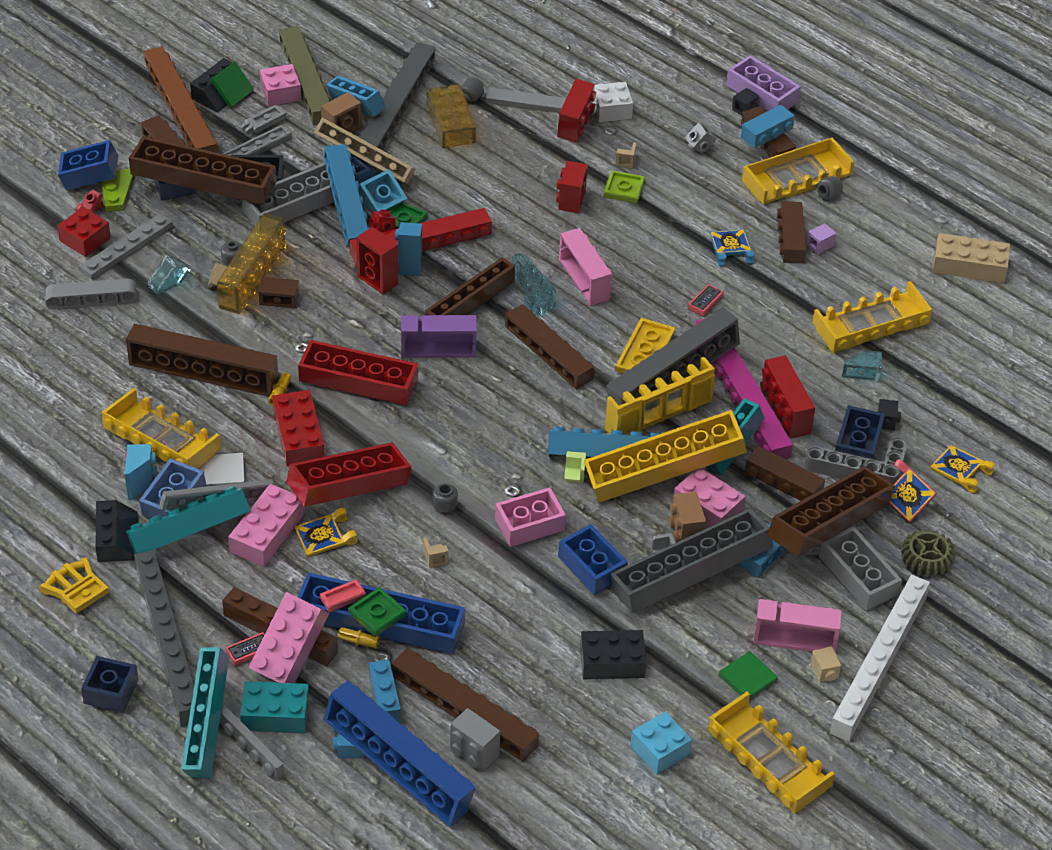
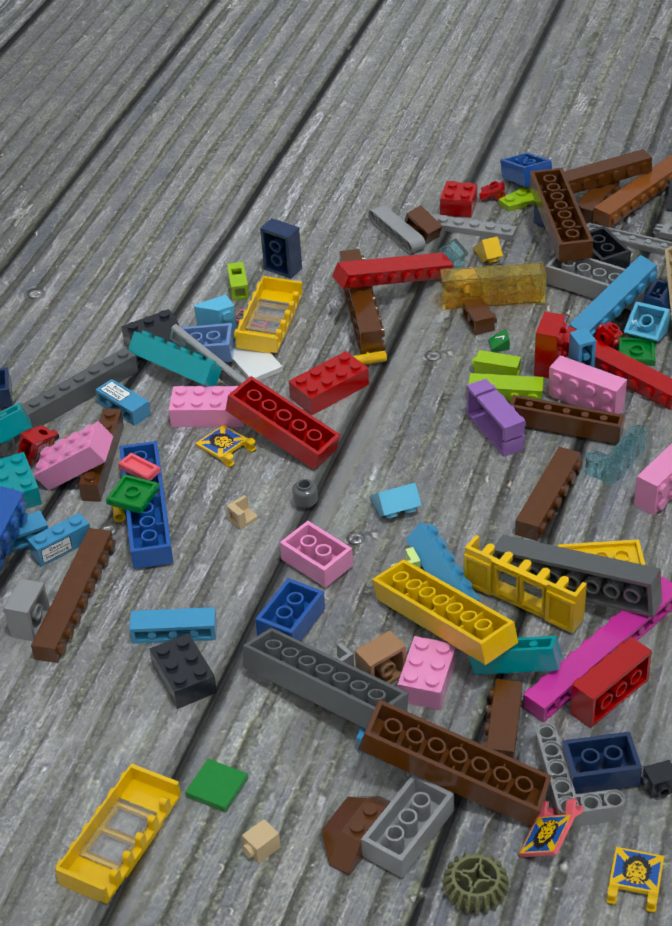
camera: 70 degrees right, 5 degrees down
yellow plate [38,557,109,614] -> none
red brick [298,340,418,405] -> none
medium azure brick [631,711,692,775] -> none
bright pink piece [753,599,842,653] -> none
white brick [830,575,930,742] -> none
none -> red torso [18,425,59,469]
none -> dark azure brick [95,379,151,426]
none -> dark azure brick [129,607,217,644]
none -> lime brick [227,262,249,301]
none -> dark blue brick [260,218,302,279]
none -> reddish brown wedge [322,796,391,876]
none -> red brick [332,252,454,289]
none -> medium azure slope [370,483,422,519]
none -> reddish brown brick [404,205,442,244]
none -> lime brick [468,373,544,404]
none -> lime brick [472,350,521,376]
none -> yellow slope [473,236,503,264]
none -> green slope [489,329,510,352]
none -> bright pink brick [548,355,627,414]
none -> reddish brown brick [564,149,652,194]

